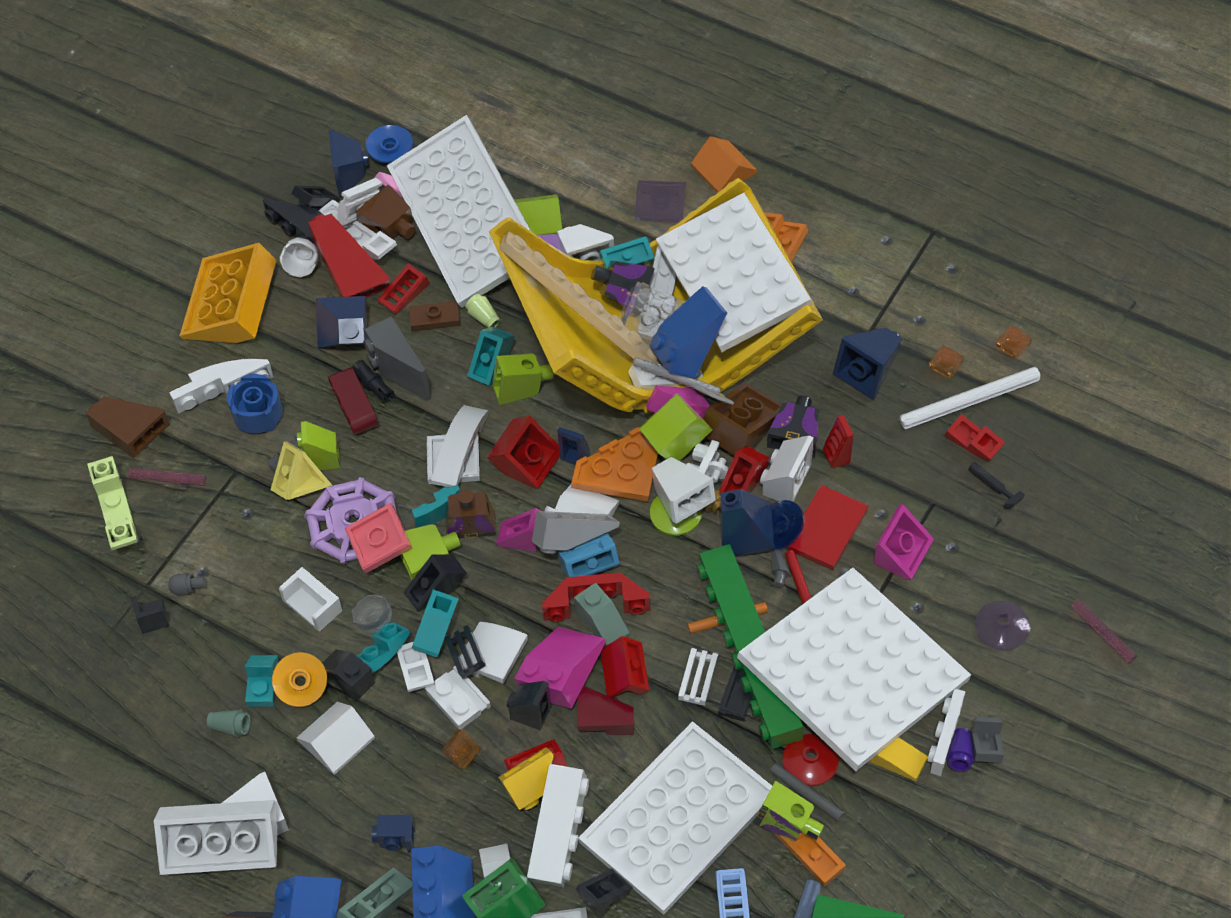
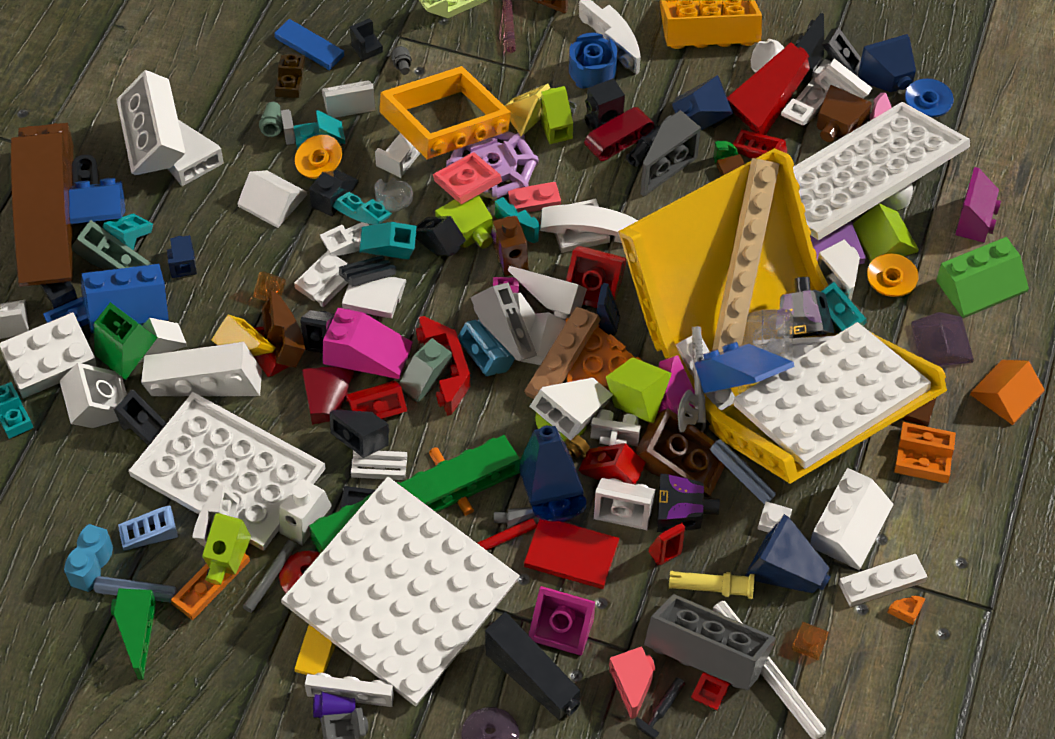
camera: 75 degrees right, 0 degrees up
clear orange plate [996,325,1032,359] -> none
none -> teal slope [103,213,153,250]
none -> white slope [192,485,240,547]
none -> reddish brown slope [262,291,305,368]
none -> blue tile [274,19,344,70]
none -> dark brown slope [275,54,305,98]
none -> white torso [279,479,331,546]
none -> light grey tile [281,109,296,145]
none -> white slope [322,81,376,118]
none -> black slope [330,410,389,458]
none -> light orange window [379,66,511,159]
none -> black slope [485,612,580,721]
none -> coral plate [507,182,561,213]
none -> white slope [508,266,587,320]
none -> medium nougat plate [524,306,601,399]
none -> black brick [584,78,625,130]
none -> coral slope [609,646,655,719]
none -> dark grey slope [644,594,776,691]
none -> light yellow pin [669,571,754,599]
none -> sand blue axle [710,439,776,504]
none -> green tile [713,141,738,163]
none -> white plate [758,502,792,532]
none -> white slope [810,468,893,570]
none -> white plate [838,554,928,607]
none -> light orange dish [867,253,918,297]
none -> orange tile [887,596,925,625]
none -> bright green slope [936,237,1029,318]
none -> magenta slope [955,167,1001,243]

